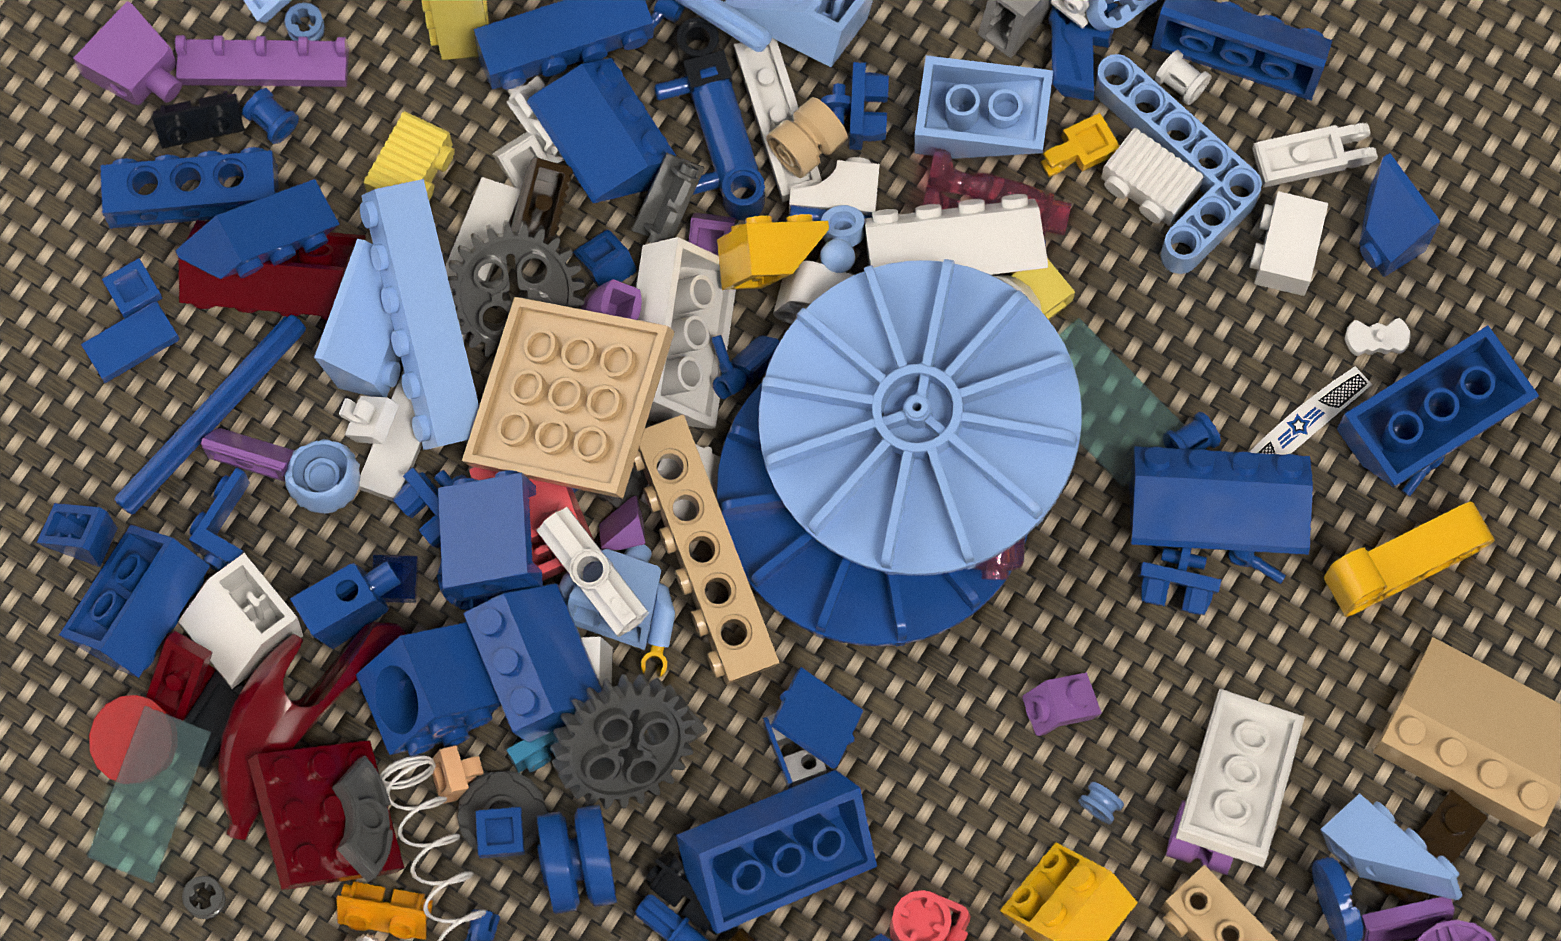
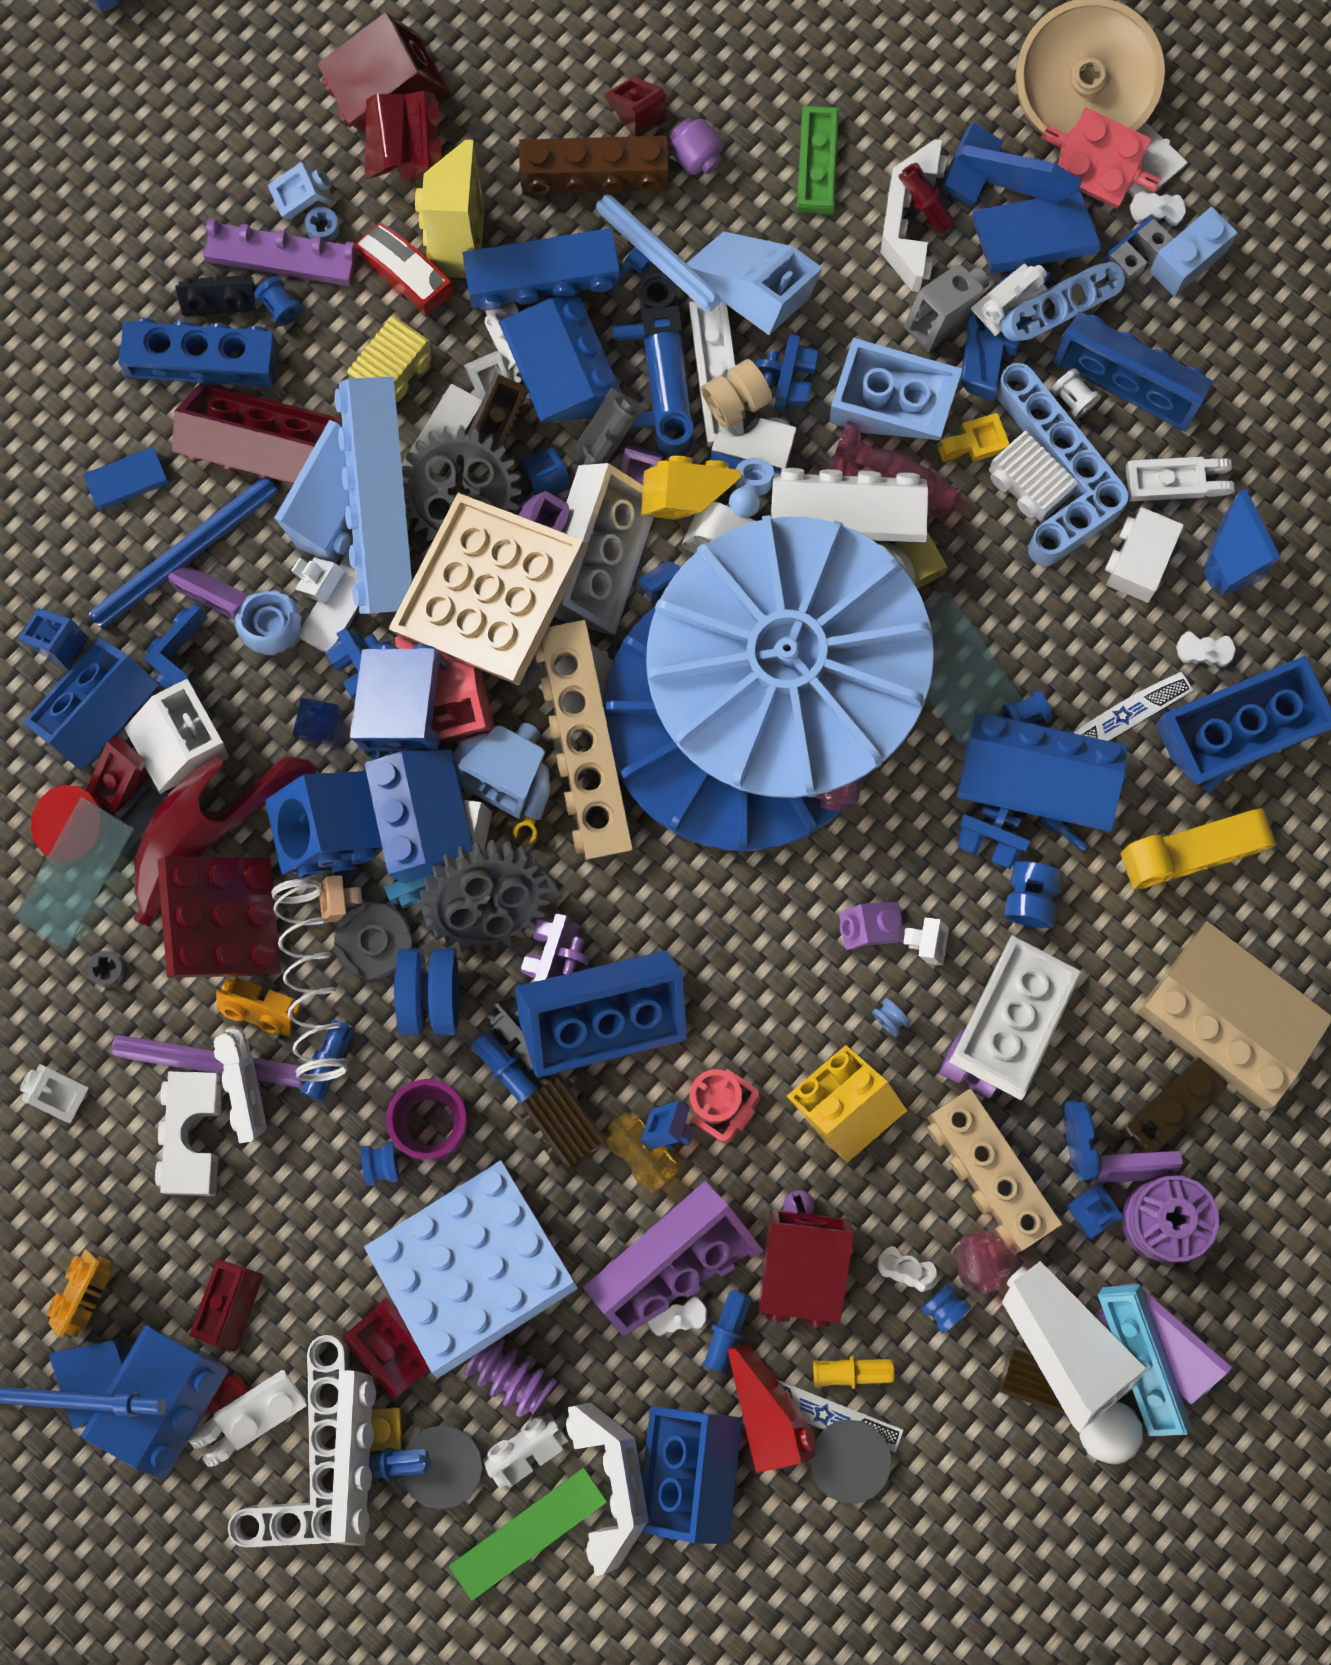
camera: 10 degrees right, 5 degrees up
medium lavender torso [73,1,182,105] -> none
blue plate [102,258,163,319] -> none
blue slope [175,179,339,279] -> none
blue torso [290,560,402,649] -> none
dark grey tile [332,755,393,882] -> none
blue plate [476,807,525,859] -> none
white piece [536,507,649,637] -> none
medium lavender slope [599,496,646,551] -> none
blue hand [711,335,747,399] -> none
flat silver piece [763,713,826,789] -> none
blue piece [770,667,864,769] -> none
light blue slope [1321,793,1462,900] -> none
none -> slope [355,222,454,317]
none -> medium lavender hips [521,914,591,982]
none -> white tile [903,918,949,966]
none -> blue wheel [1003,861,1064,928]

